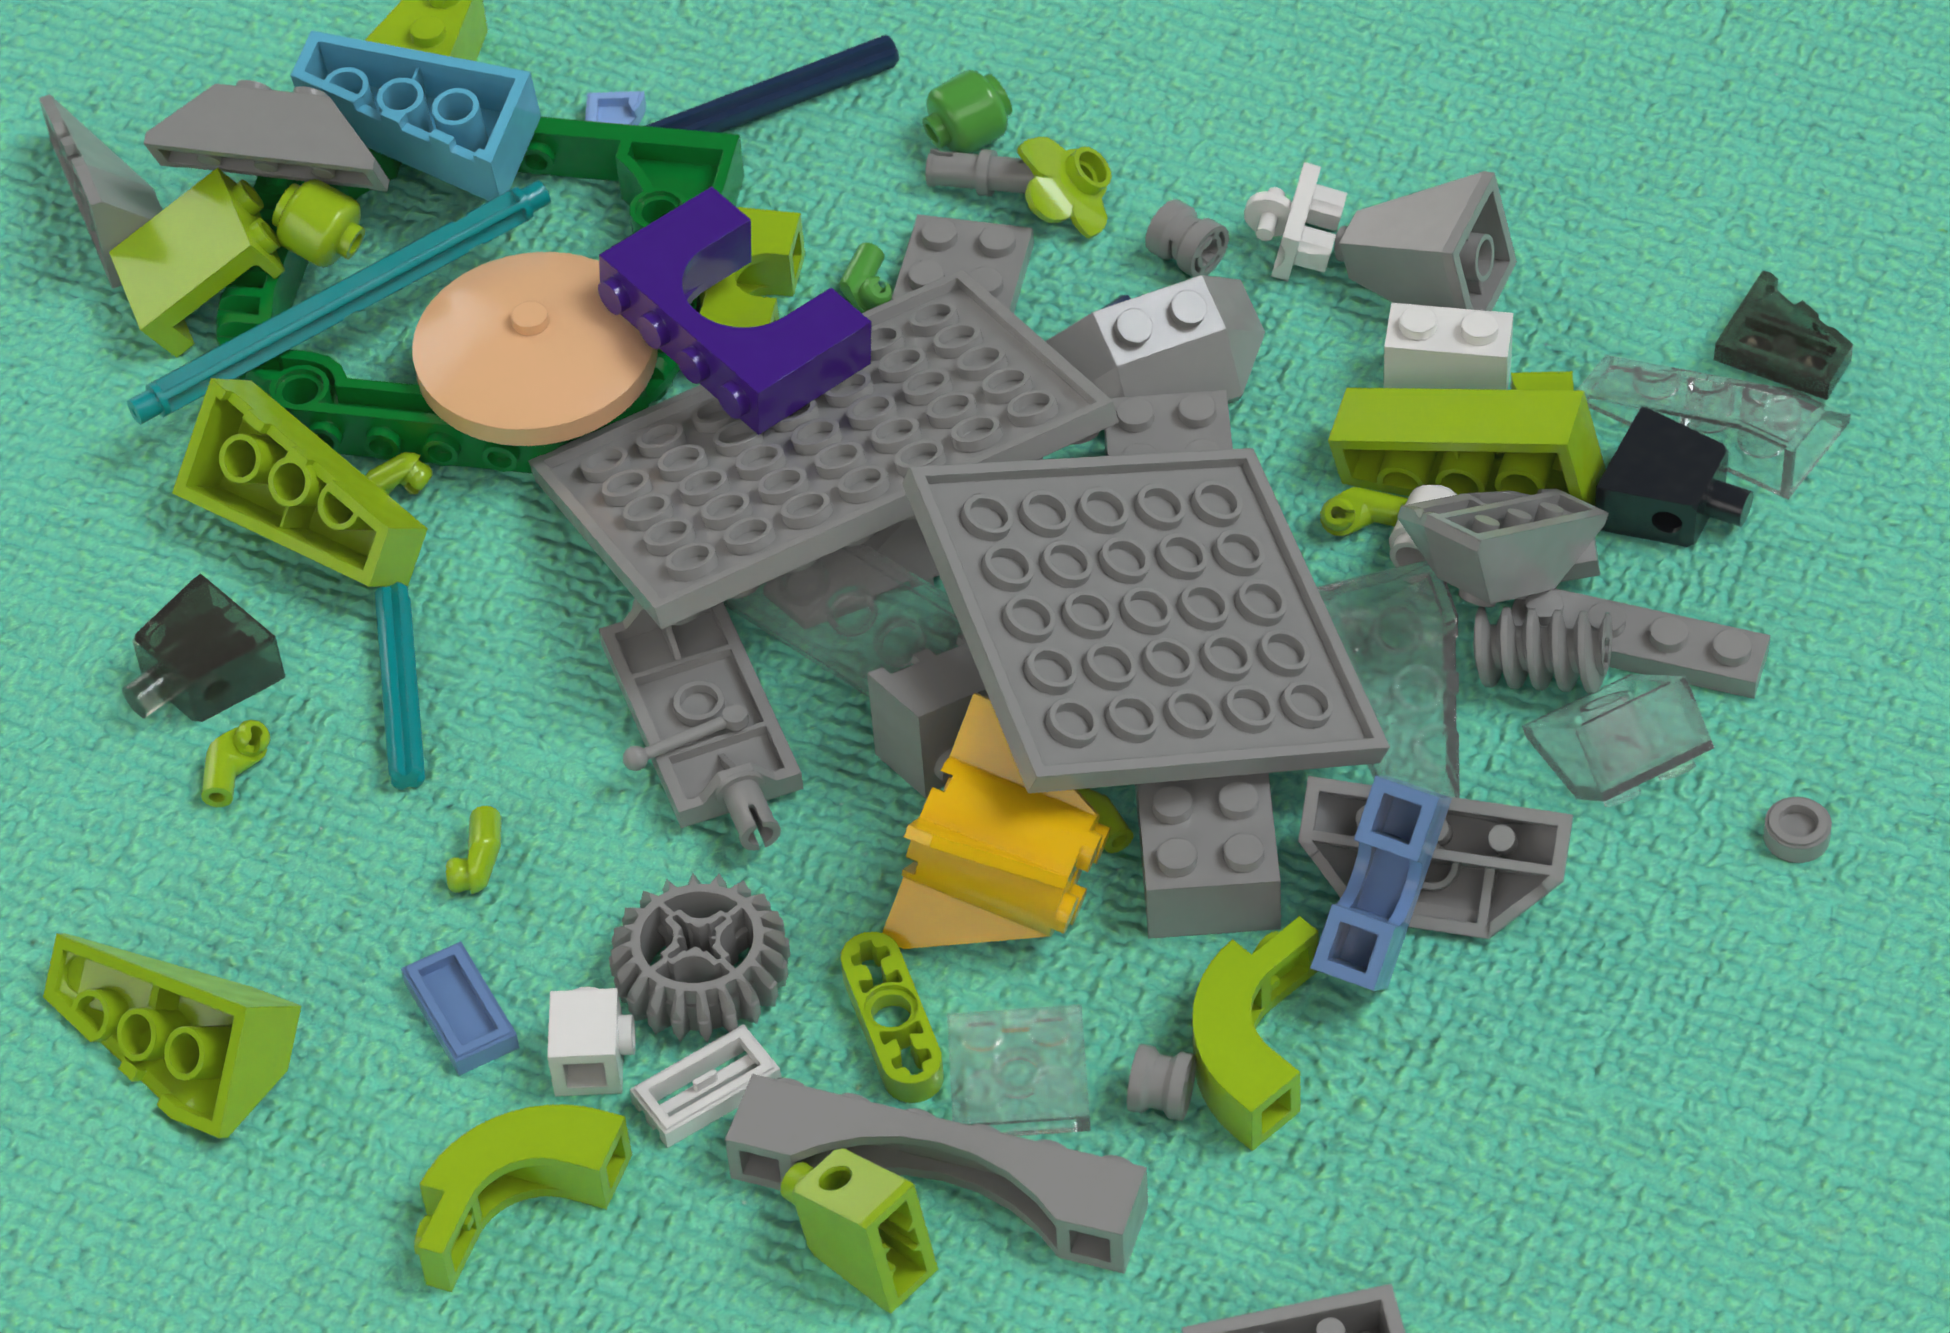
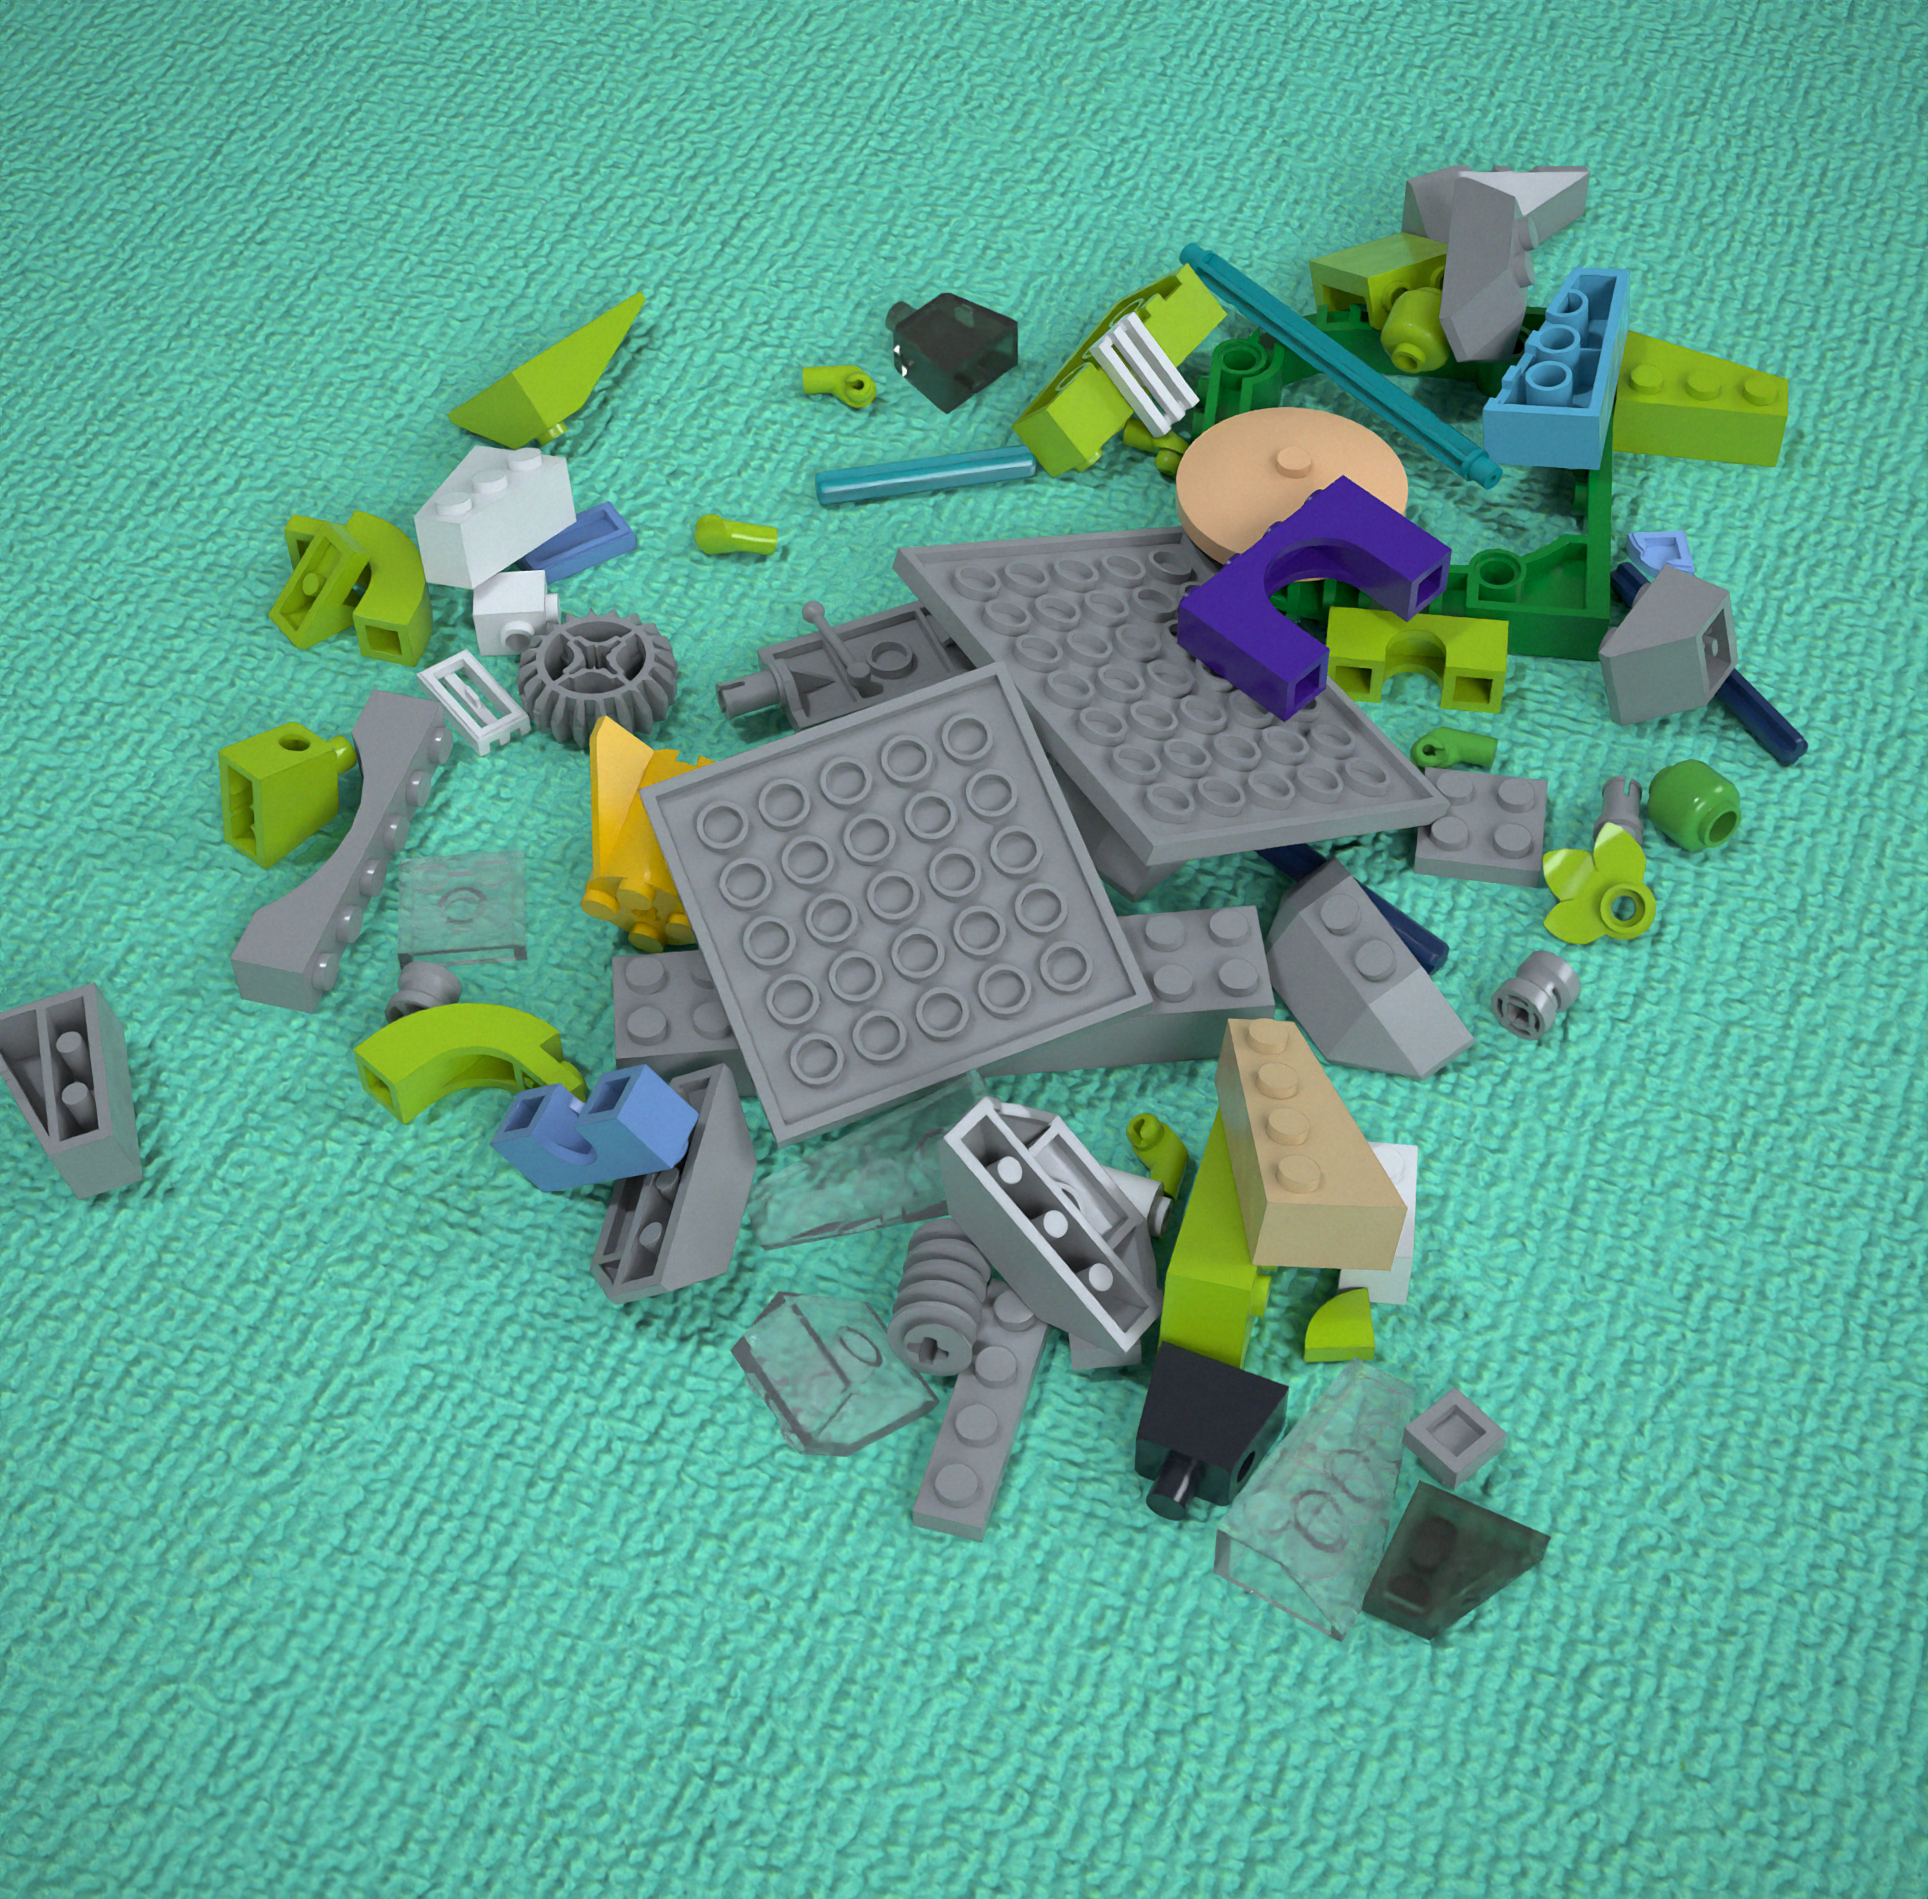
camera: 85 degrees right, 0 degrees up
lime beam [841,932,944,1103] -> none
white hips [1244,162,1347,281] -> none
light grey slope [1334,171,1517,311] -> none
light grey tile [1763,797,1832,863] -> none
none -> lime slope [268,520,371,649]
none -> white wedge [413,445,577,589]
none -> white tile [1089,312,1200,438]
none -> tan wedge [1214,1018,1408,1271]
none -> light grey tile [1402,1387,1507,1489]
none -> light grey slope [1598,564,1739,726]

